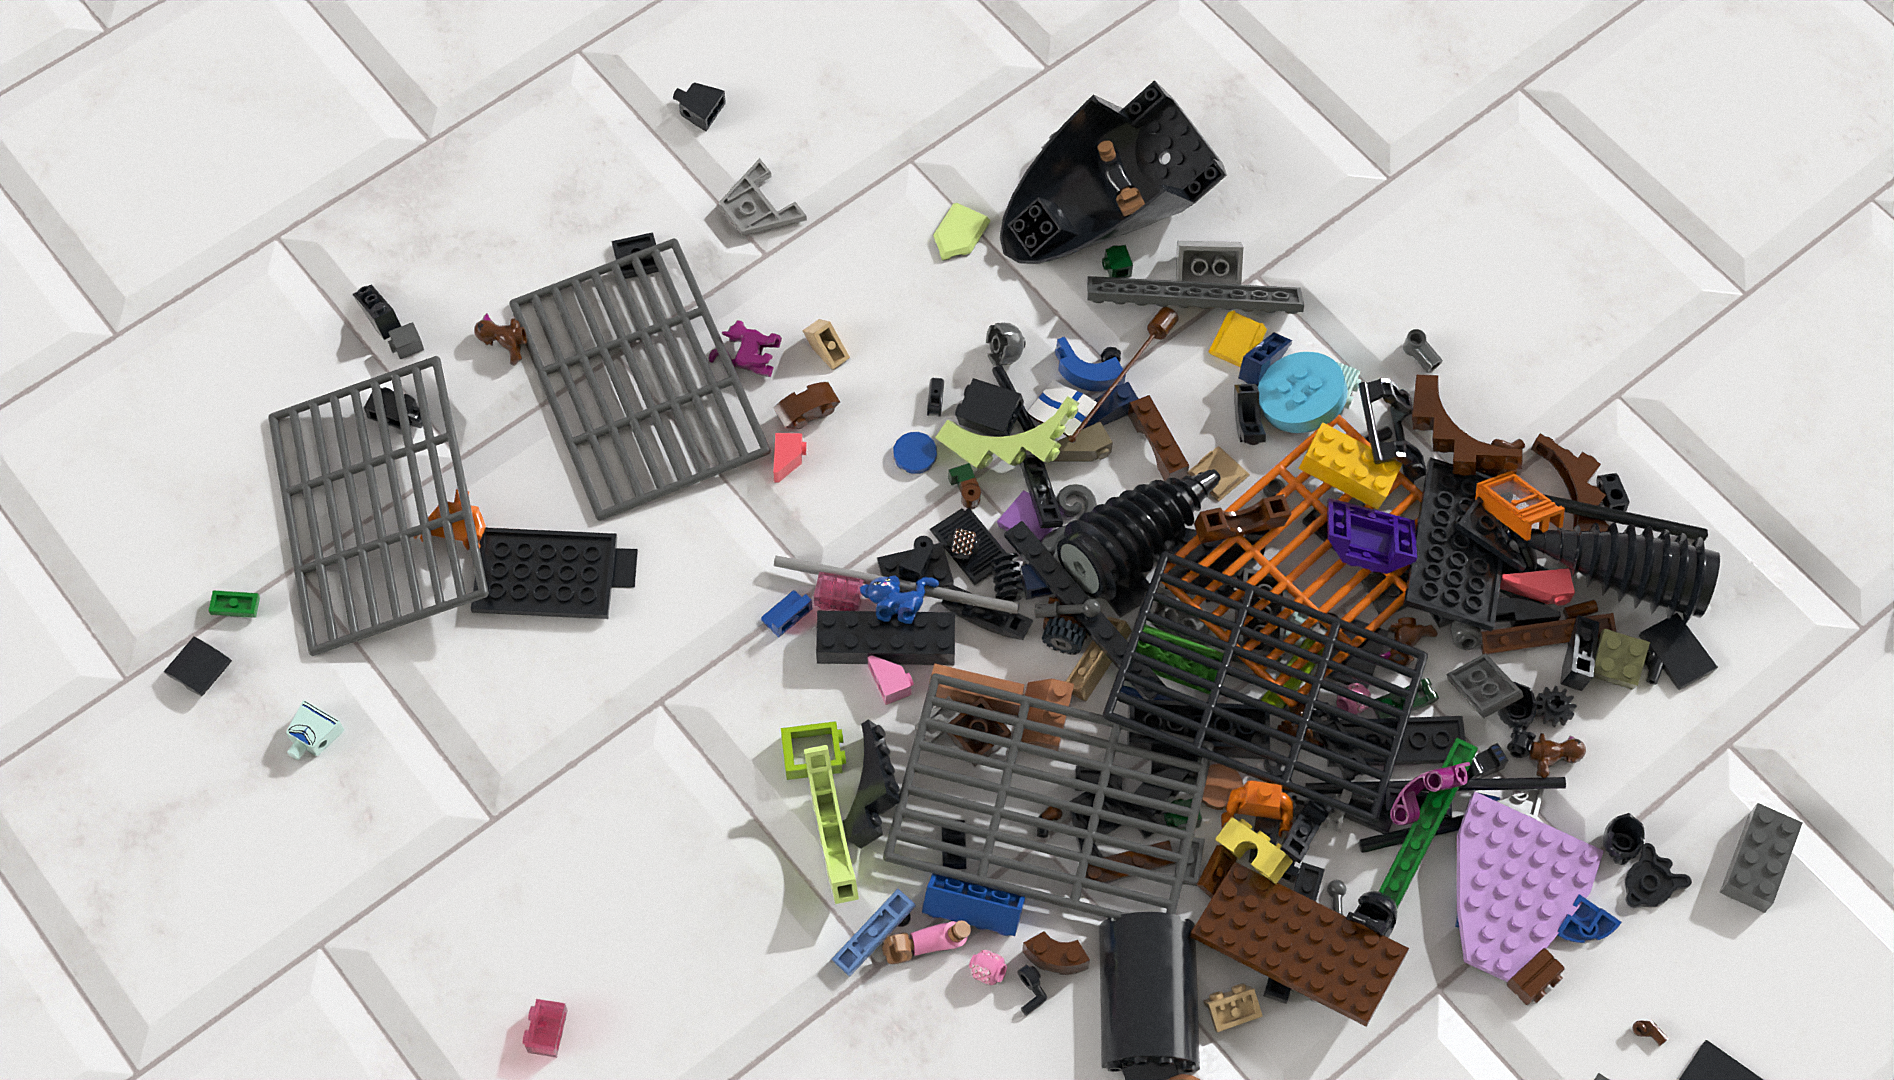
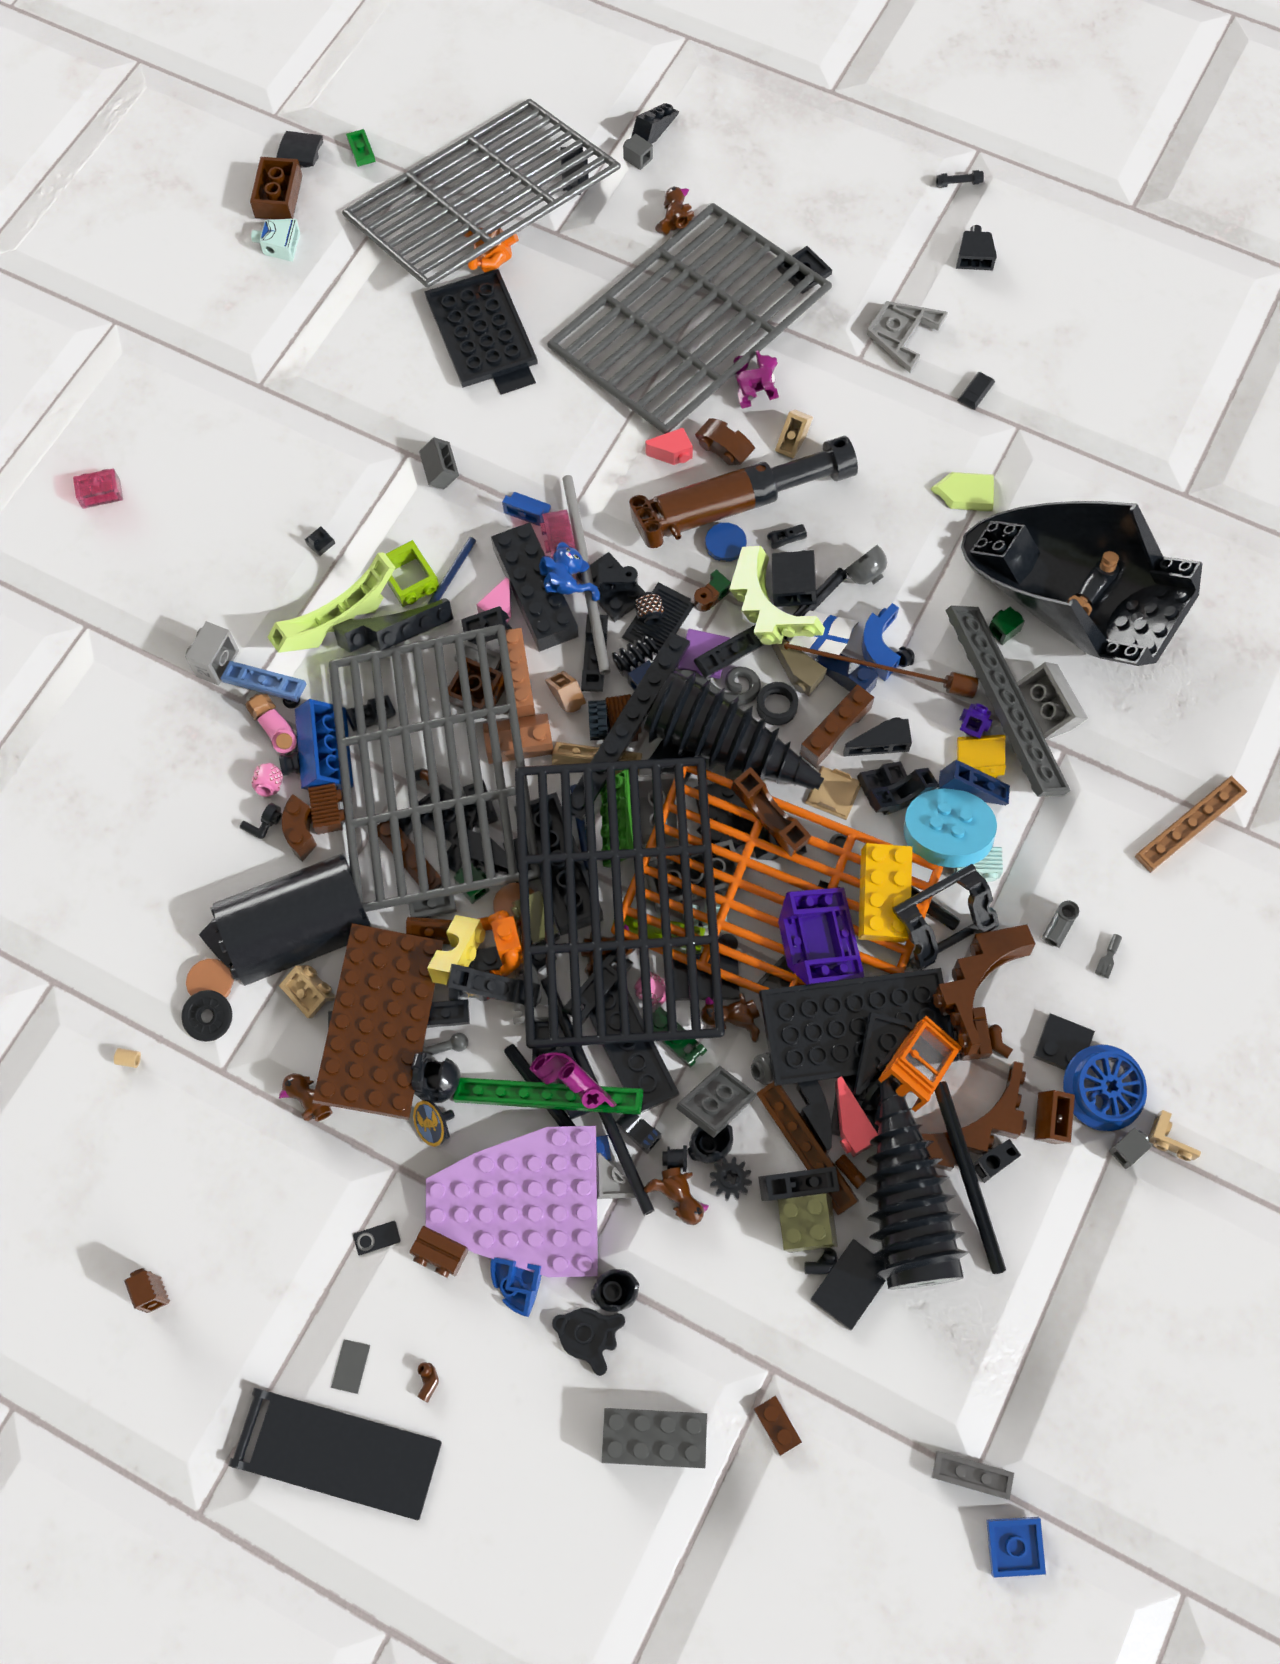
camera: 70 degrees right, 5 degrees up
dark grey pin [1034,599,1101,619] -> none
none -> light grey brick [185,621,239,685]
none -> reddish brown brick [250,157,302,219]
none -> black wheel [279,752,300,776]
none -> reddish brown animal [279,1073,333,1121]
none -> black tile [305,526,335,556]
none -> reddish brown brick [308,782,345,835]
none -> black sticker [353,1221,401,1255]
none -> shield [413,1099,455,1147]
none -> dark grey brick [419,437,459,489]
none -> dark blue piece [428,537,476,604]
none -> black hinge [461,606,512,645]
none -> olive brick [511,890,559,944]
none -> medium nougat slope [545,671,586,713]
none -> reddish brown piece [629,435,858,548]
none -> reddish brown plate [753,1395,802,1456]
none -> black tyre [756,682,798,726]
none -> black slope [843,717,912,757]
none -> black slope [857,761,907,796]
none -> flat silver plate [931,1451,1014,1500]
none -> black bar [936,170,984,188]
none -> black tile [957,372,995,410]
none -> dark purple brick [959,703,993,738]
none -> black plate [1033,1013,1095,1071]
none -> reddish brown brick [1034,1090,1075,1144]
none -> blue piece [1063,1044,1147,1131]
none -> dark grey piece [1095,934,1122,979]
none -> dark grey brick [1109,1128,1152,1169]
none -> medium nougat tile [1135,775,1248,873]
none -> tan bracket [1148,1110,1201,1161]

